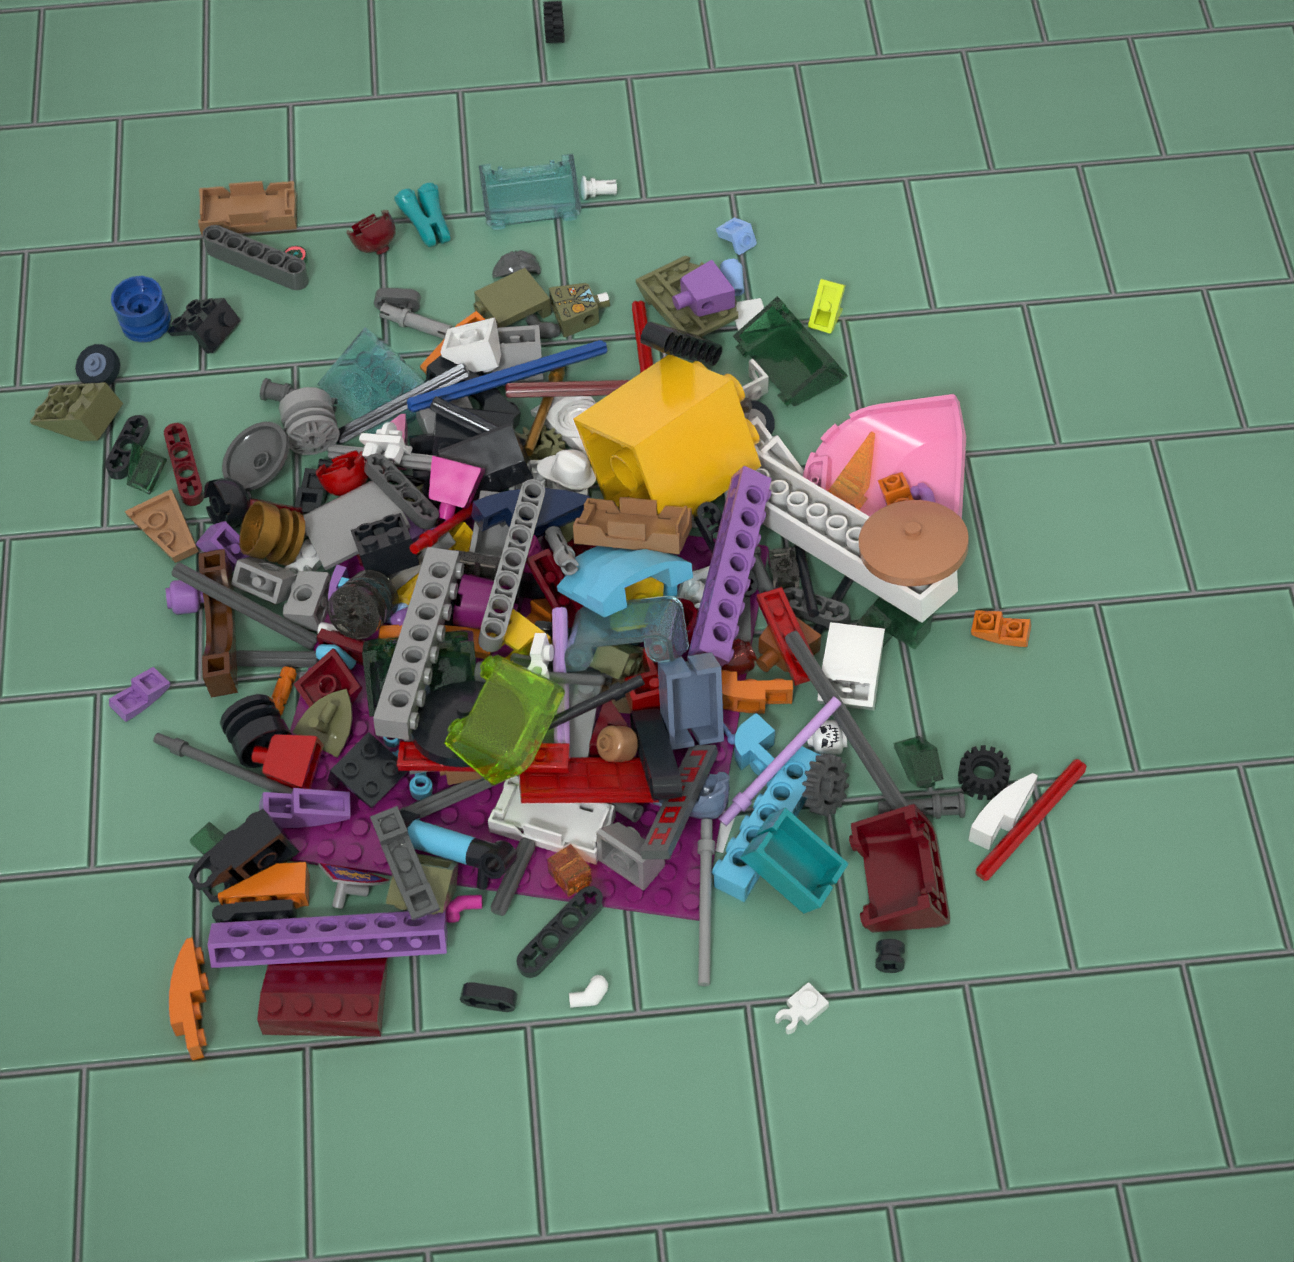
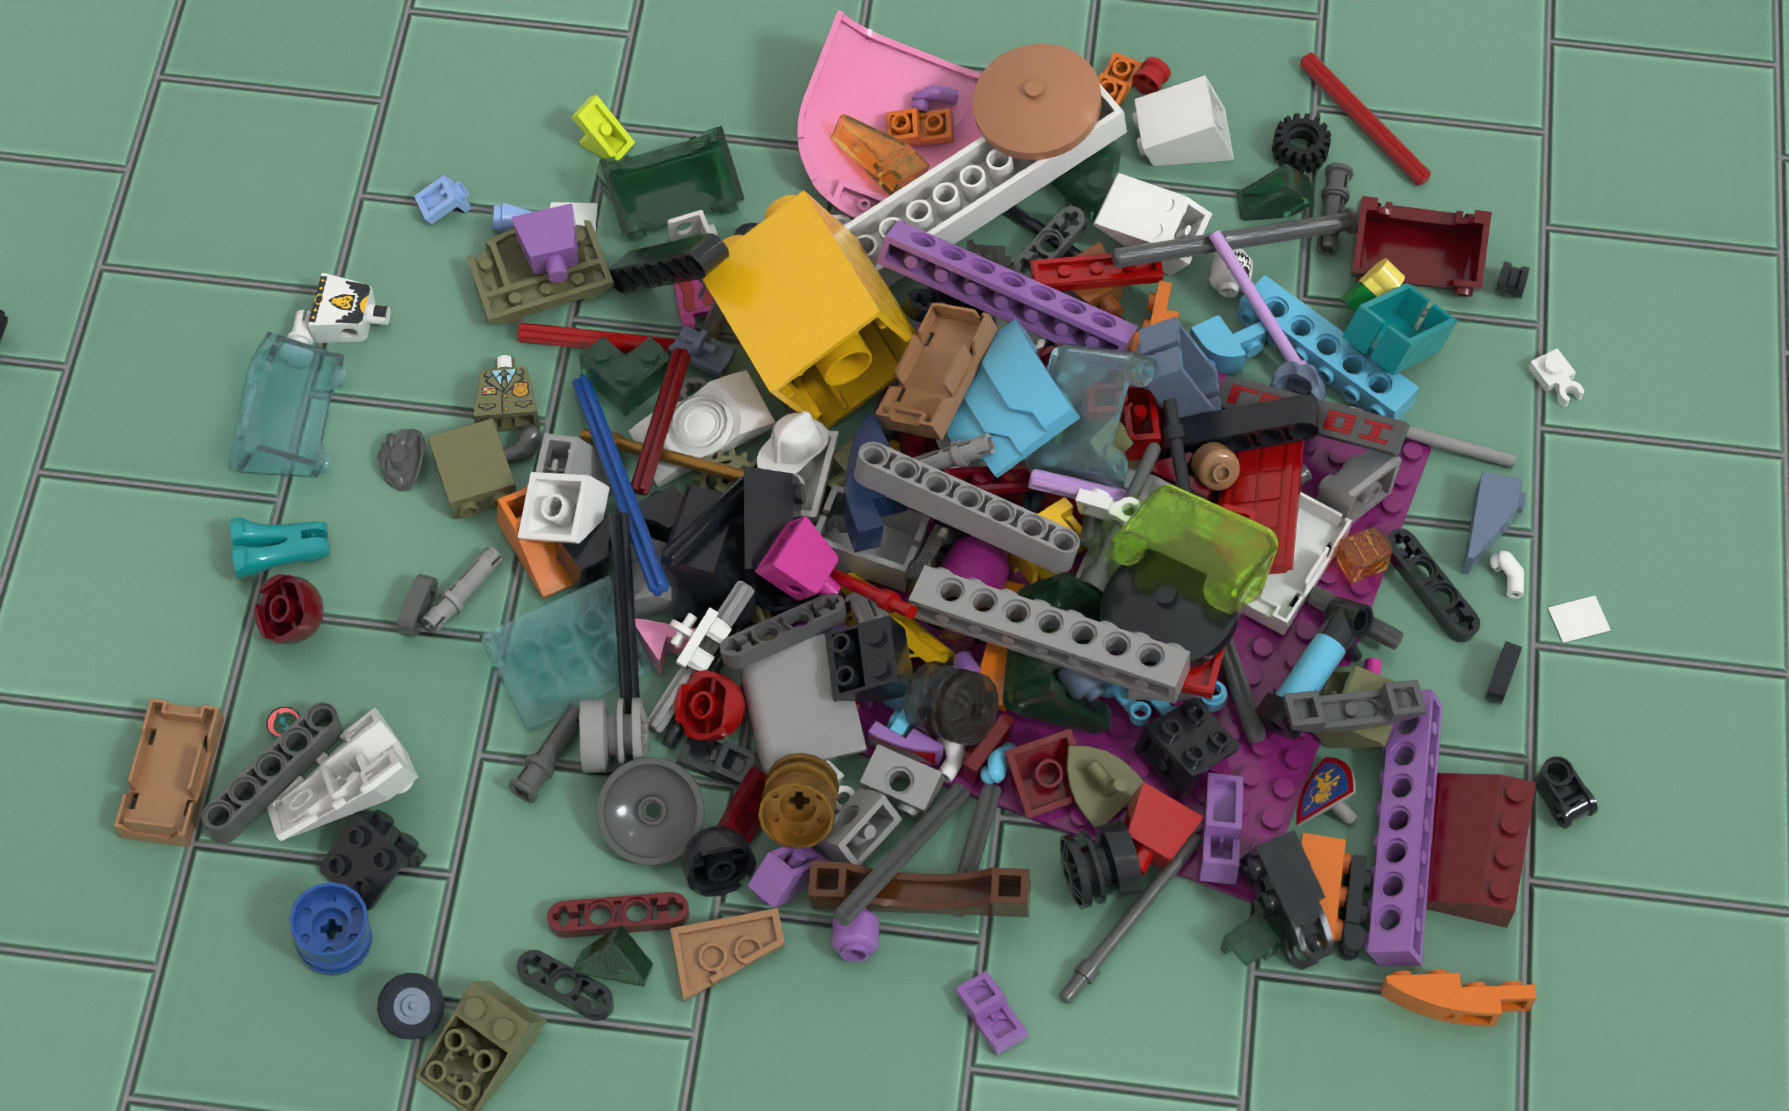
camera: 80 degrees left, 5 degrees up
orange axle [271,666,297,716] -> none
black bar [793,544,819,618] -> none
dark grey gear [802,753,849,816] -> none
white slope [968,773,1038,850] -> none
none -> white wedge [267,708,418,841]
none -> white torso [308,273,390,343]
none -> clear green brick [579,336,671,417]
none -> red wheel [1132,57,1171,95]
none -> white slope [1132,75,1234,166]
none -> light yellow leg [1340,258,1405,312]
none -> sand blue slope [1462,471,1526,575]
none -> black piece [1535,756,1598,829]
none -> white sticker [1548,596,1611,643]

